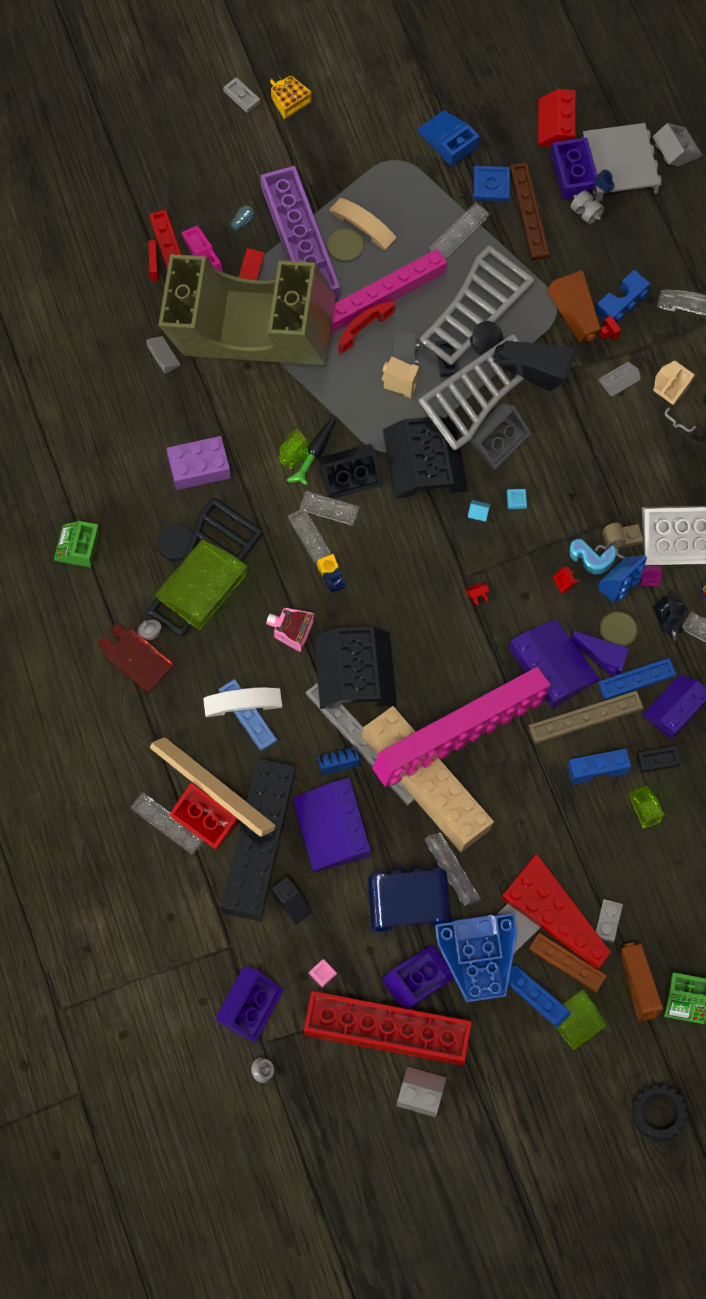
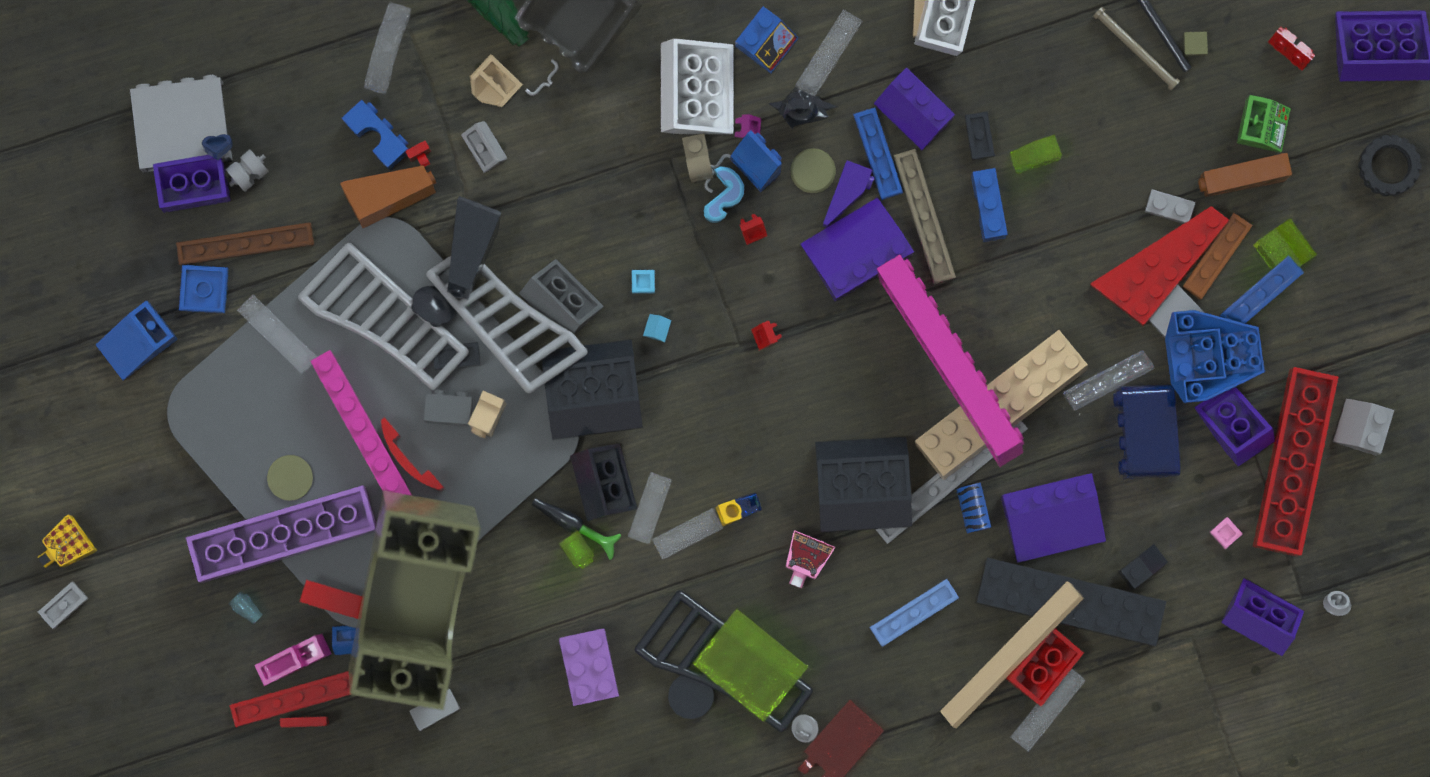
camera: 85 degrees left, 15 degrees up
white slope [203,688,282,717] -> none
tan slope [329,198,397,251] -> none
red slope [538,89,575,146] -> none
light grey slope [652,123,702,166] -> none

